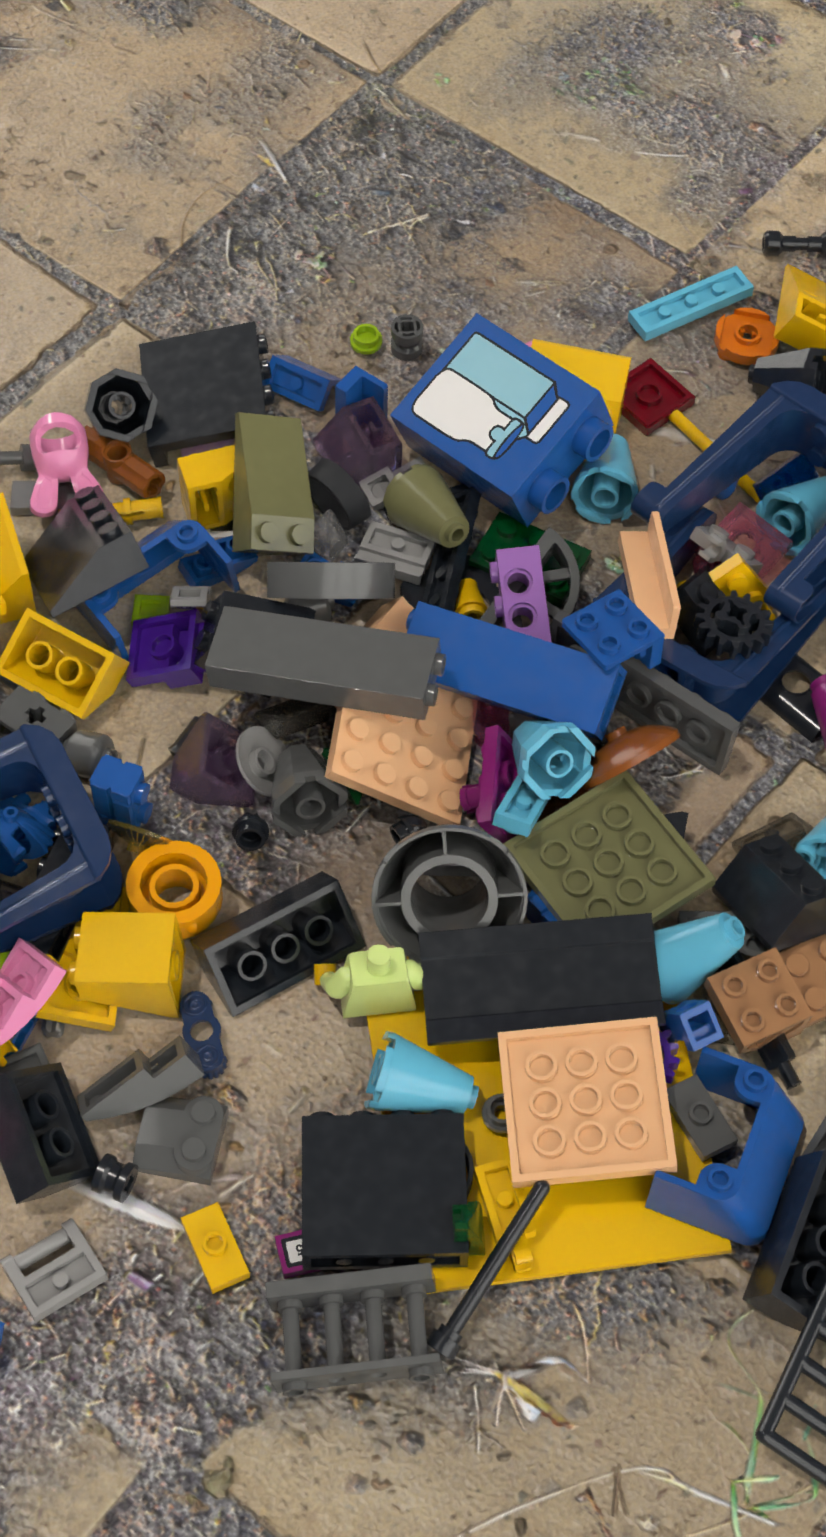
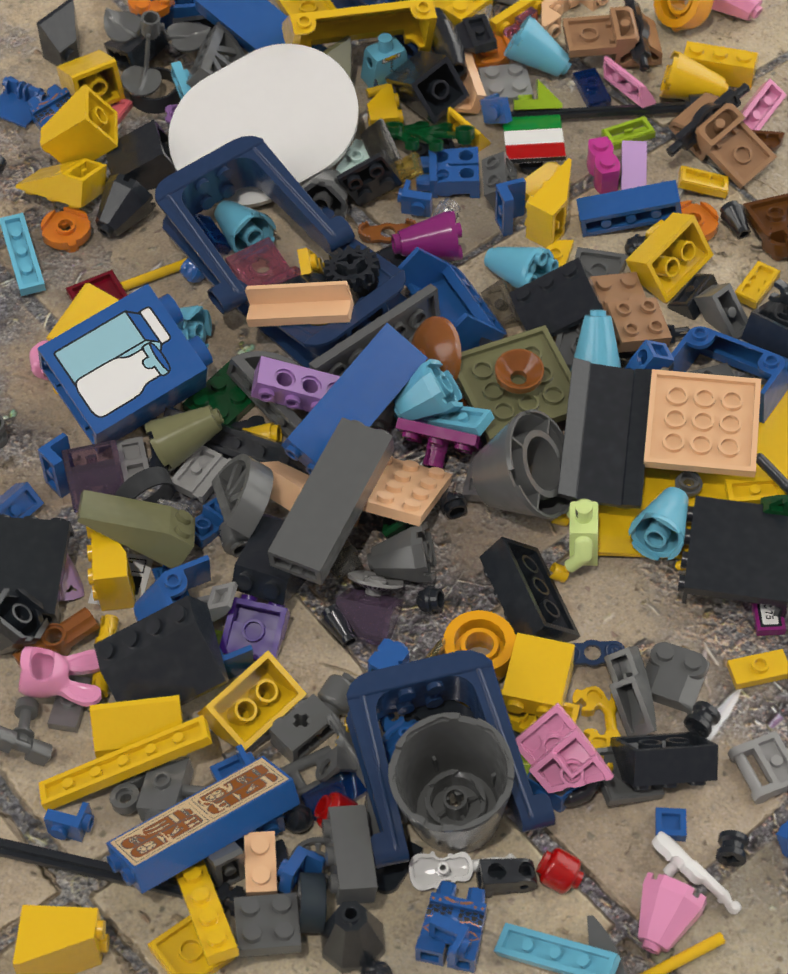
camera: 75 degrees left, 5 degrees down
blue bracket [562,589,665,671] -> none
light grey plate [689,524,763,575] -> none
none -> blue windscreen [398,247,507,352]
none -> dark orange piece [495,349,544,394]
none -> yellow helmet [572,686,621,748]

